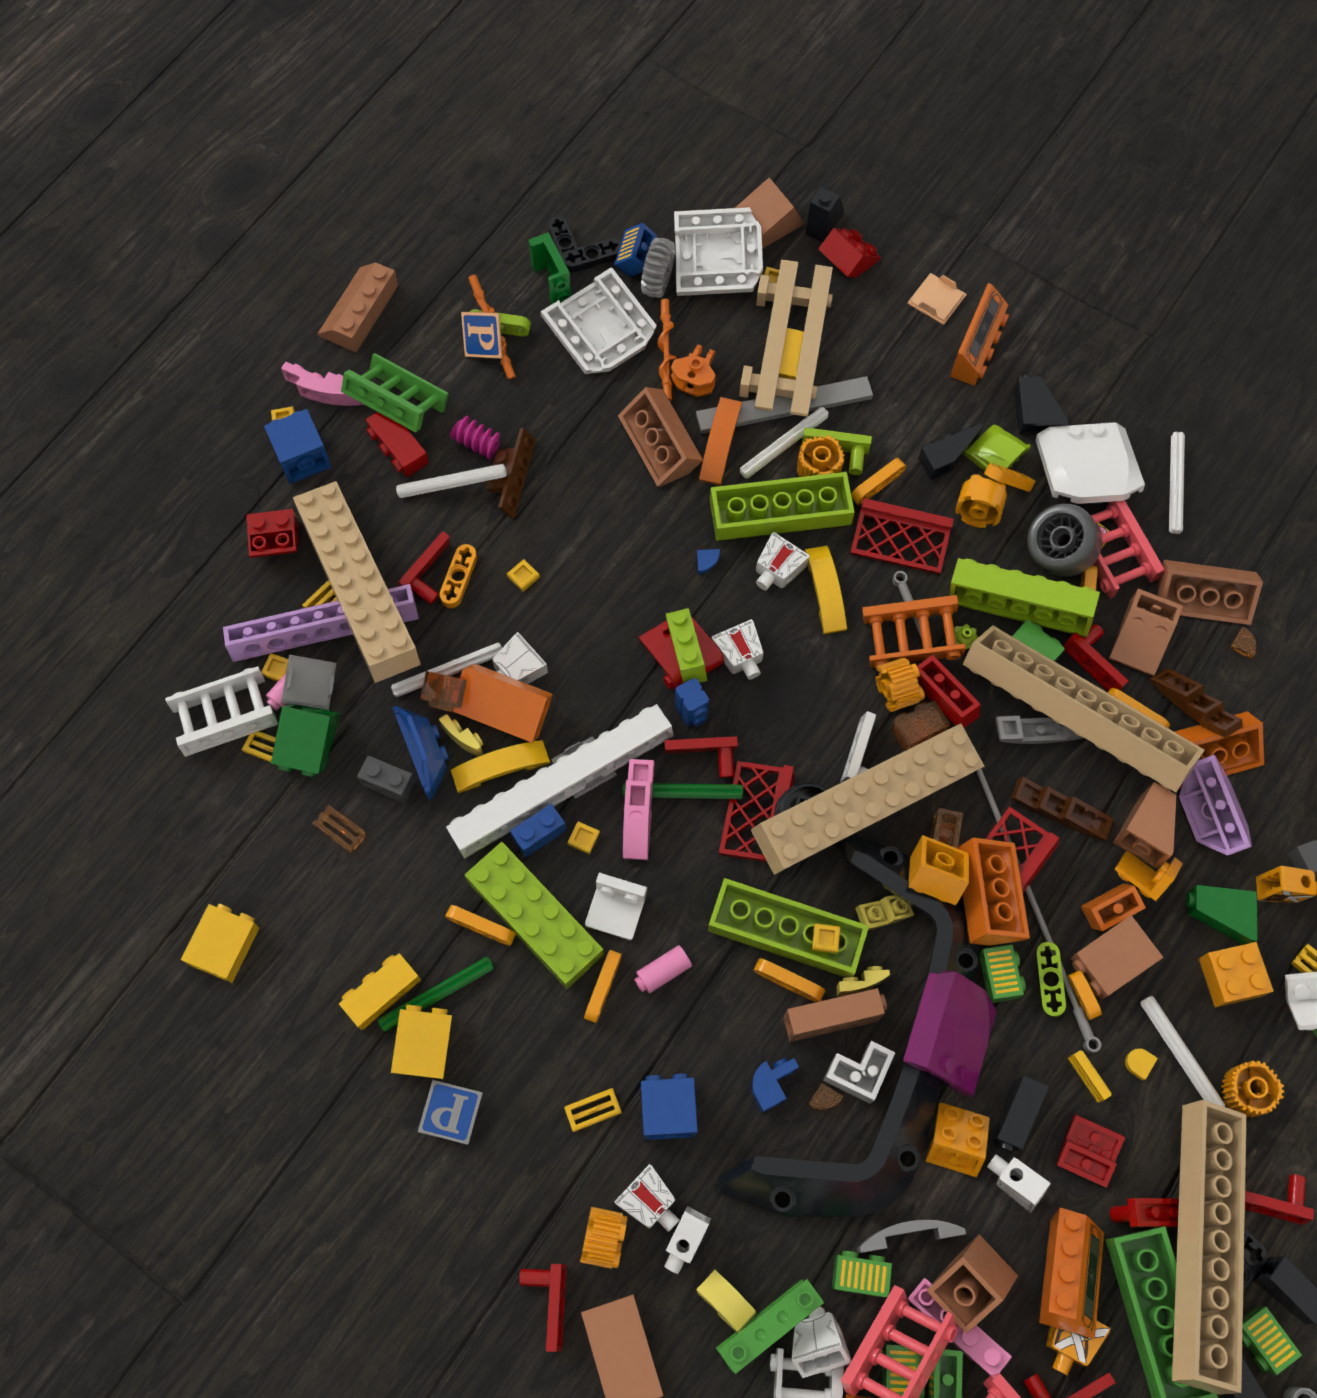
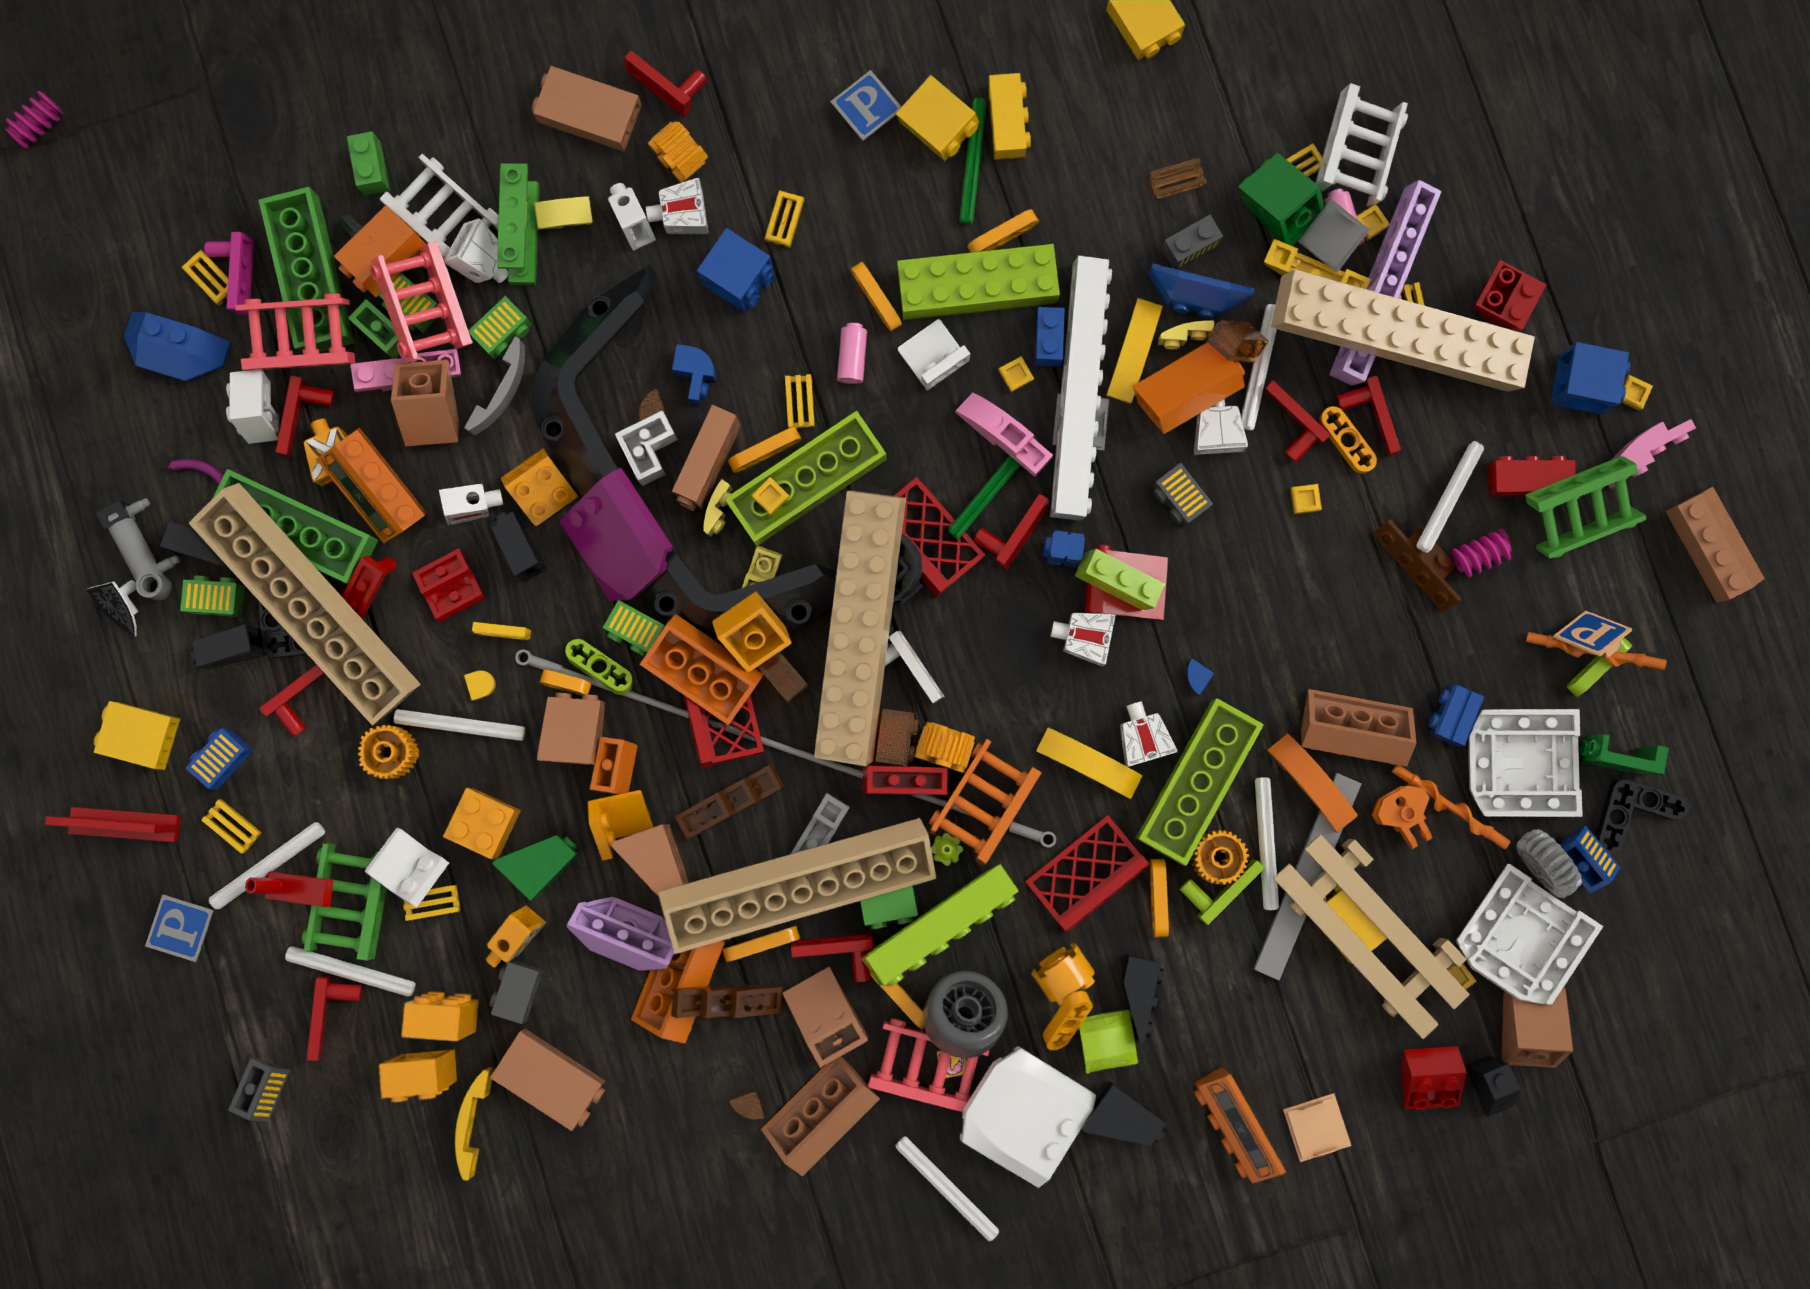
camera: 130 degrees right, 15 degrees up
none -> yellow tile [785,374,815,429]
none -> dark grey brick [1153,463,1213,527]
none -> yellow slope [1263,239,1371,289]
none -> red piece [1264,381,1331,463]
none -> blue brick [1428,684,1484,747]

